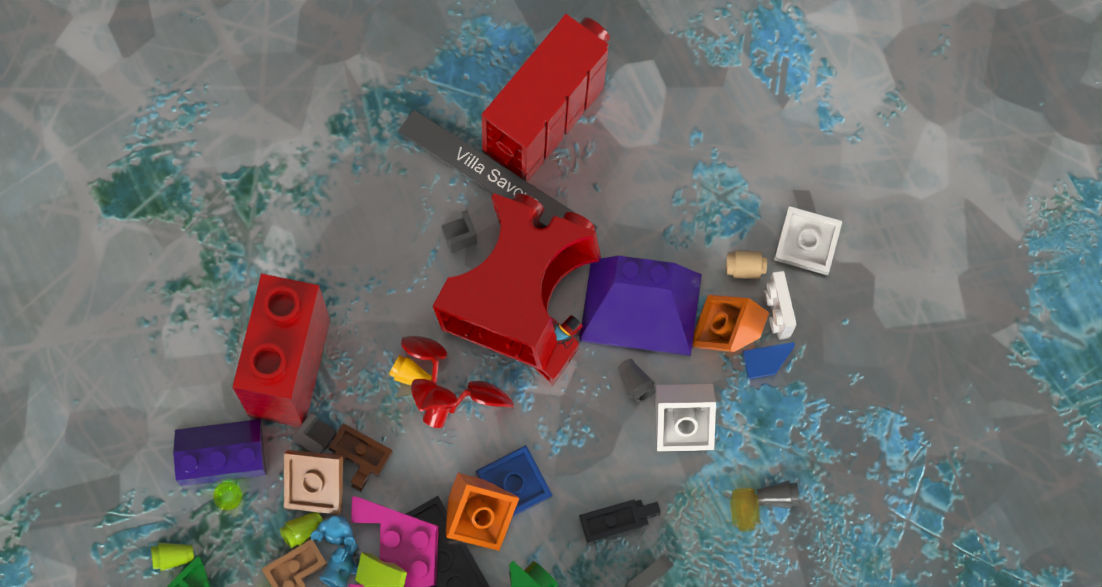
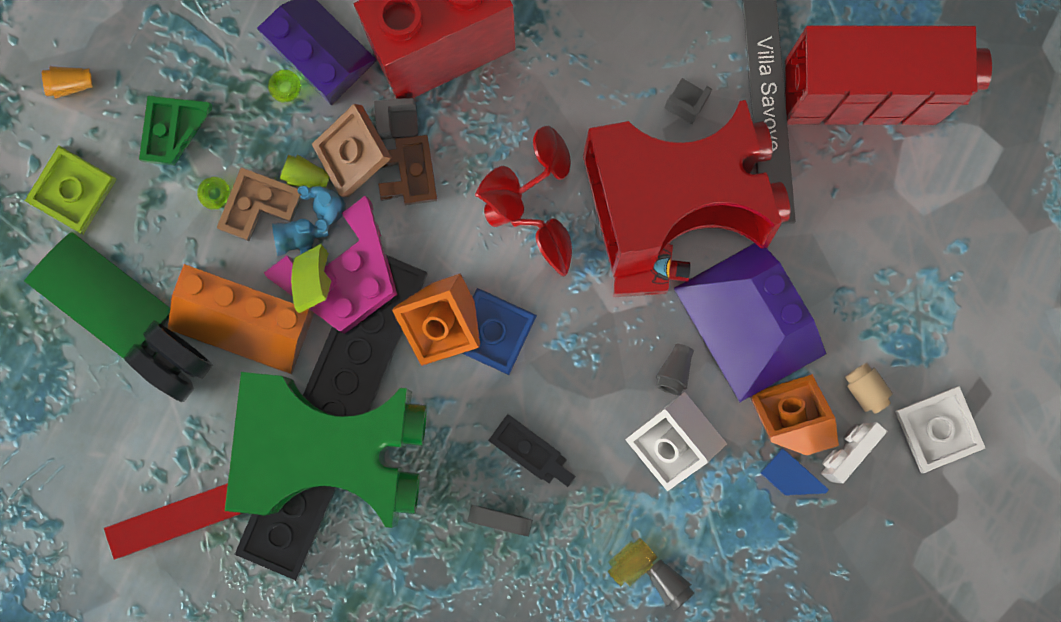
camera: 60 degrees right, 10 degrees up
lime cone [151,542,194,571] -> none
yellow cone [388,355,432,386] -> none

